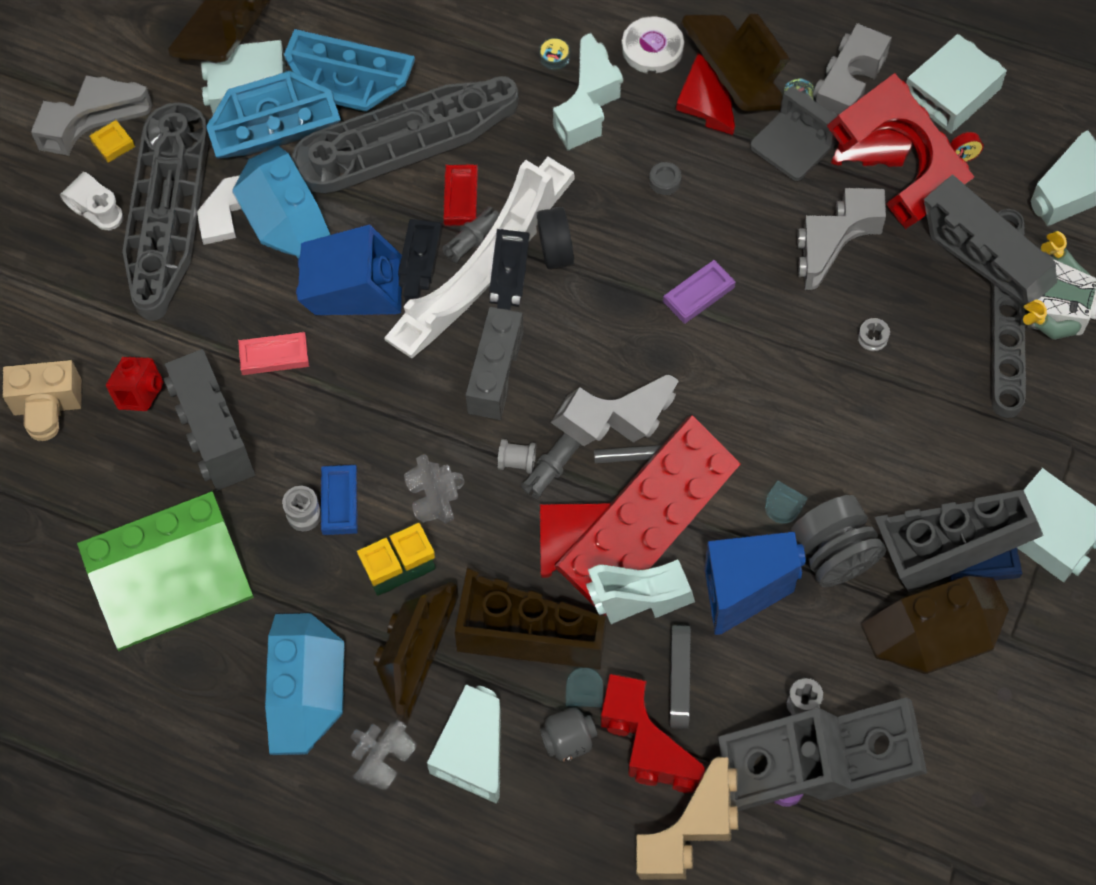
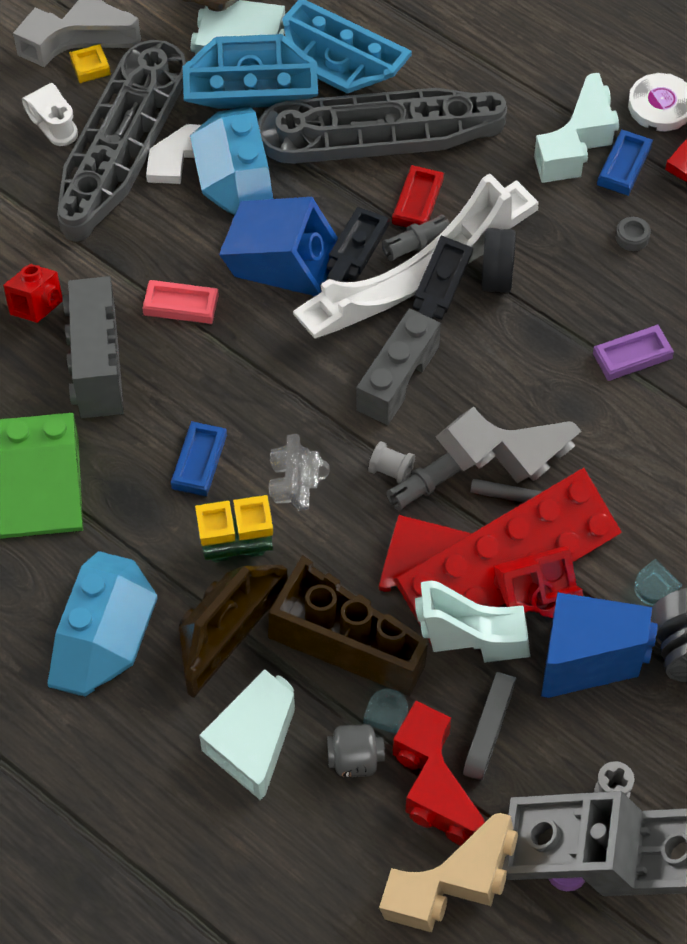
camera: 15 degrees right, 5 degrees down
light grey wheel [282,486,321,532] -> none
clear hips [351,720,418,790] -> none
tile [539,37,570,69] -> none
none -> red slope [494,546,583,618]
none -> blue tile [597,129,653,196]

